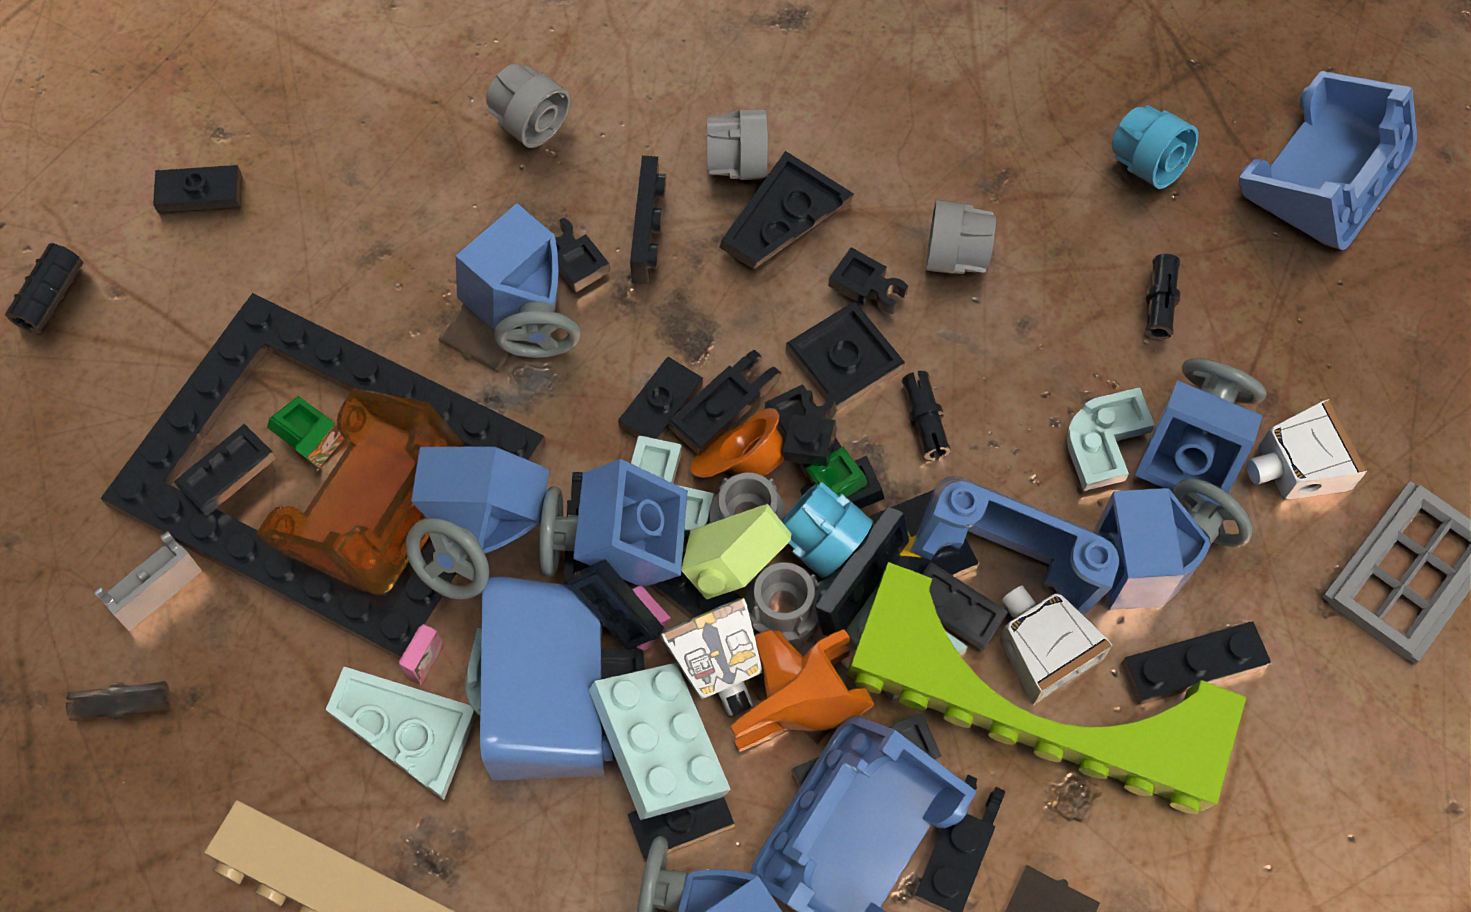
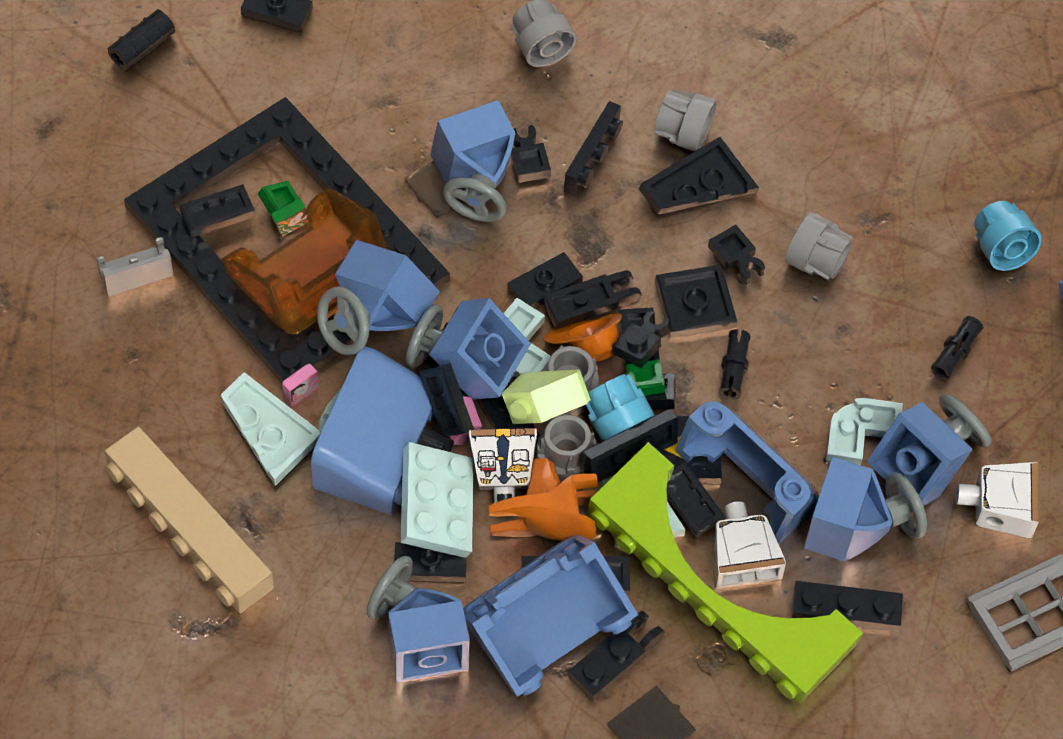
camera: 20 degrees right, 5 degrees down
clear smoke pin [66,681,170,721] -> none

